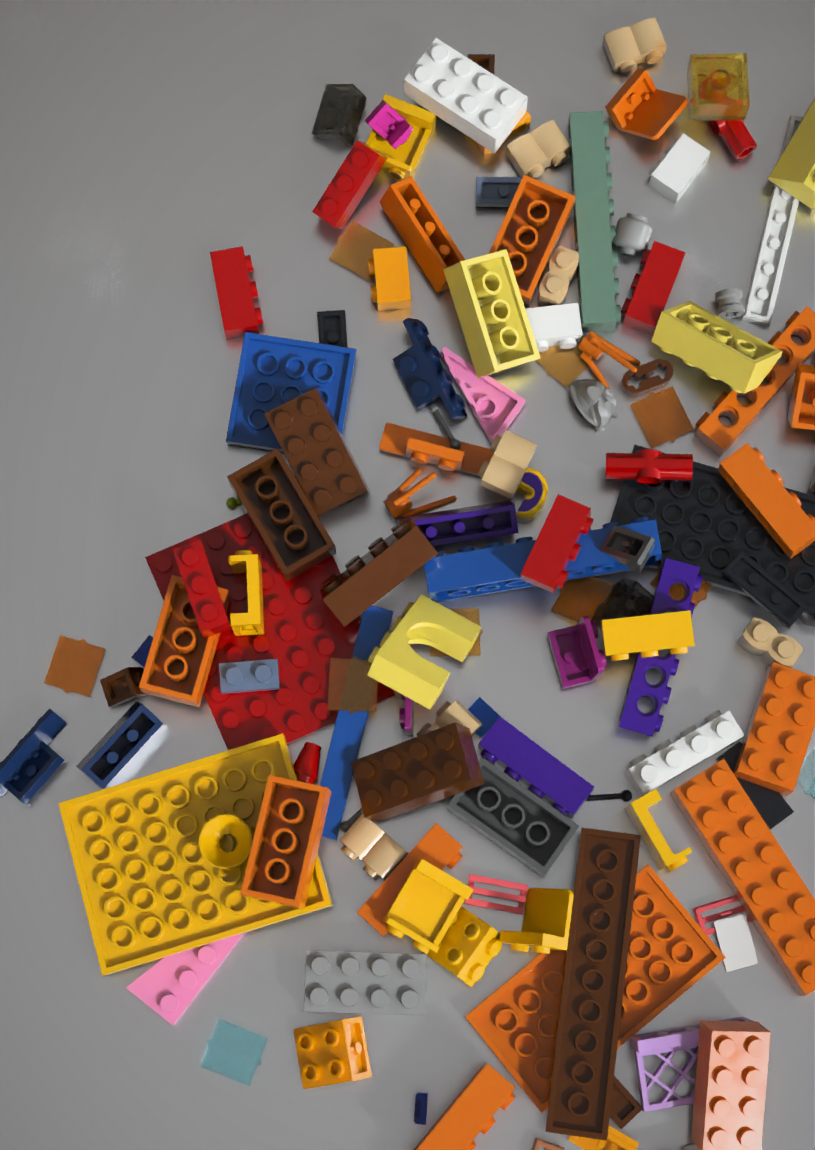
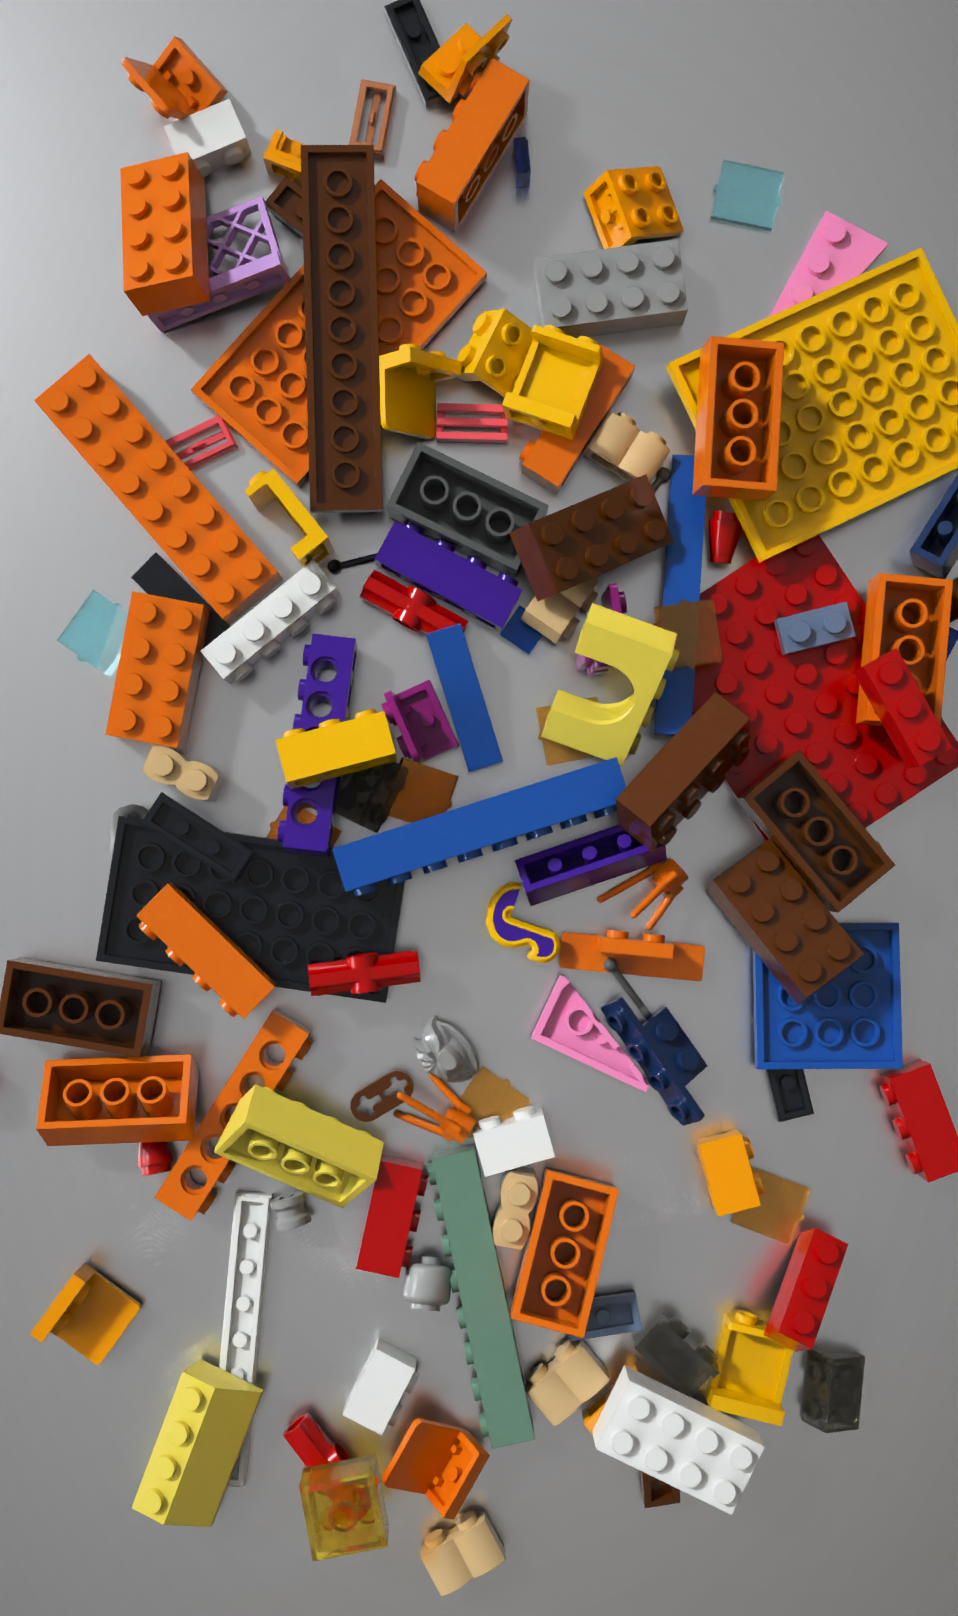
camera: 170 degrees right, 10 degrees up
yellow piece [198,814,253,870] -> none
yellow panel [228,550,264,636] -> none
dark pink bracket [365,100,413,149] -> none
orange brick [379,176,465,293] -> none
light yellow slope [443,249,540,378] -> none
tan brick [478,430,537,500] -> none
red brick [521,494,594,594] -> none
dark grey slope [600,525,655,574] -> none
clear orange piece [630,386,694,449] -> none
white sticker [714,914,758,972] -> none
none -> red piece [360,570,469,634]
none -> blue tile [426,623,503,772]
none -> clear smoke bracket [634,1312,719,1397]

